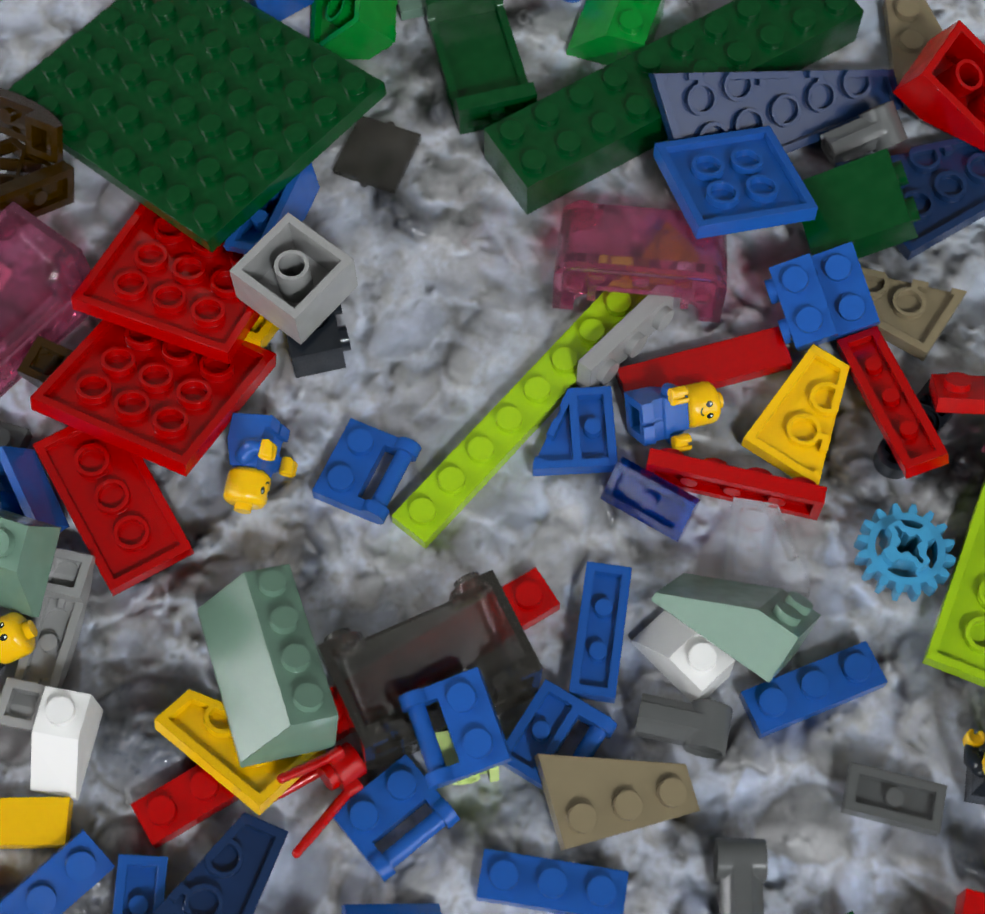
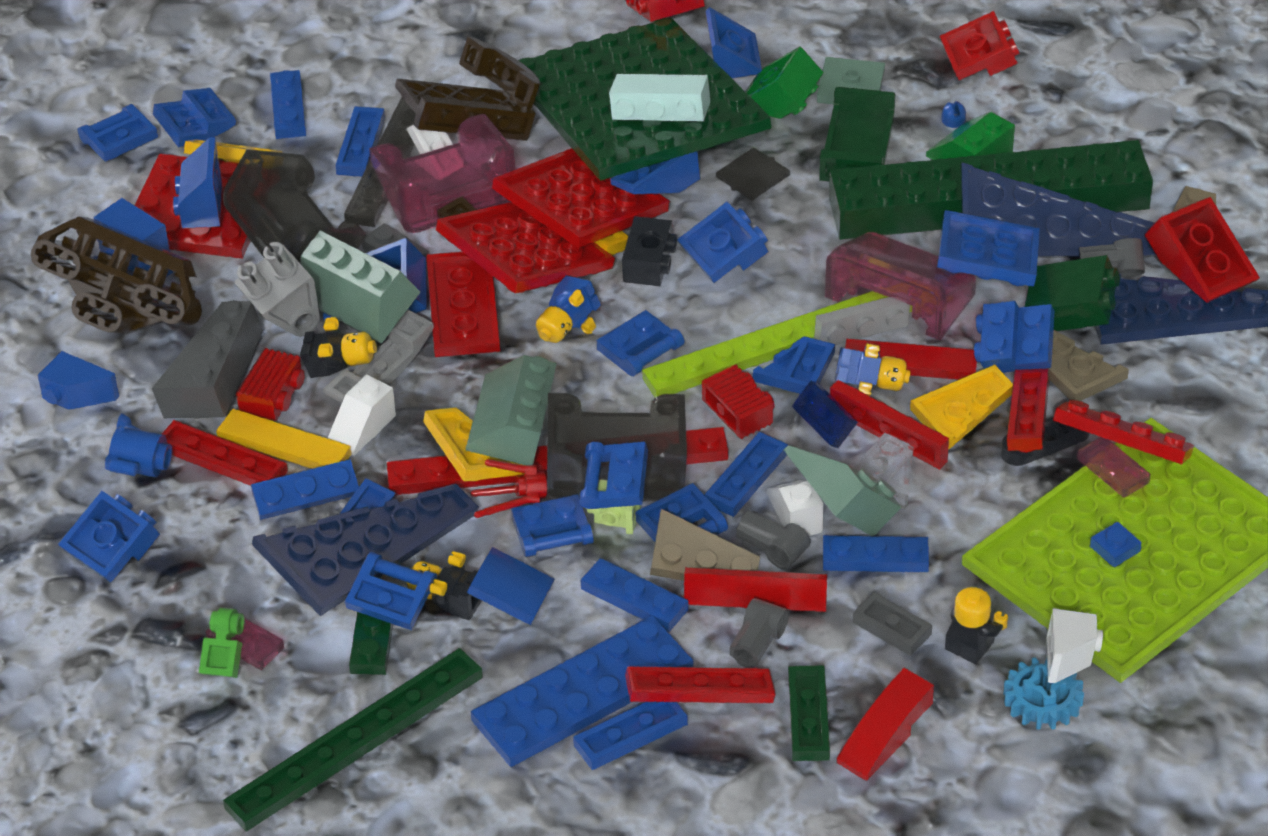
camera: 25 degrees right, 20 degrees down
light grey brick [229,212,358,345] -> none
dark azure gear [853,503,956,602] -> none
none -> light aqua brick [609,74,710,121]
none -> blue plate [677,201,769,283]
none -> red tile [684,567,828,612]
none -> red brick [702,364,775,440]

